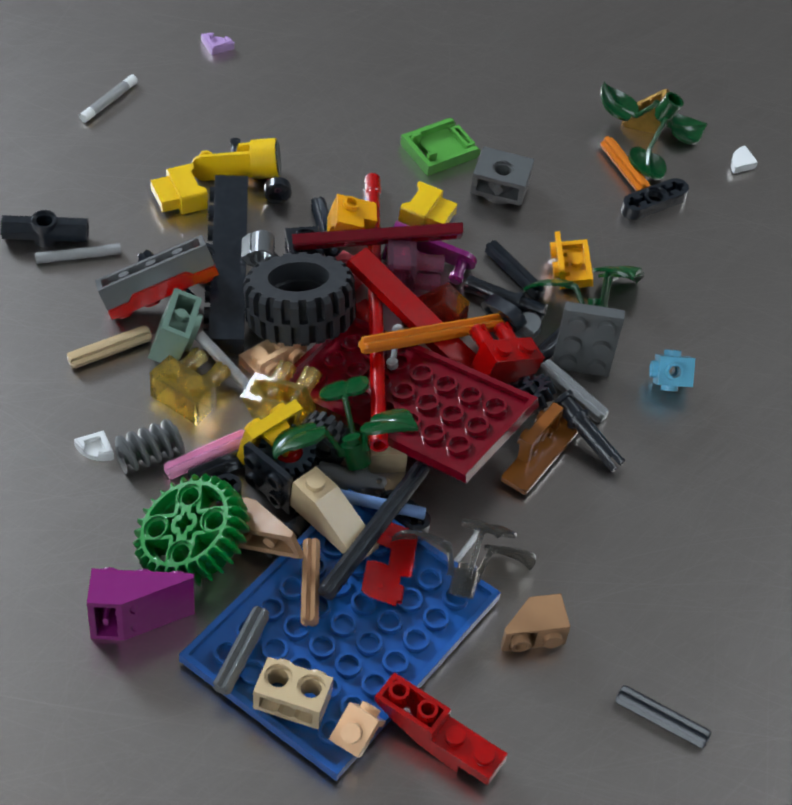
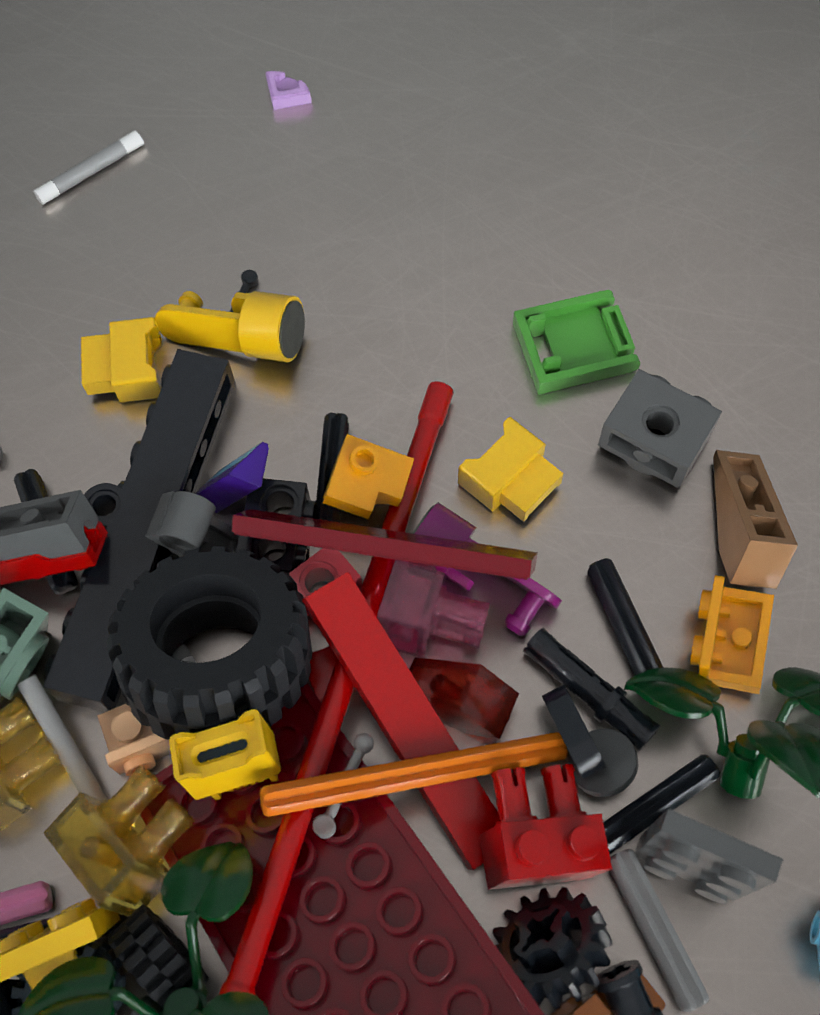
camera: 25 degrees right, 15 degrees up
black tile [264,177,292,203] -> none
none -> yellow piece [169,709,281,800]
none -> dark purple slope [195,442,269,513]
none -> medium nougat slope [713,450,798,589]

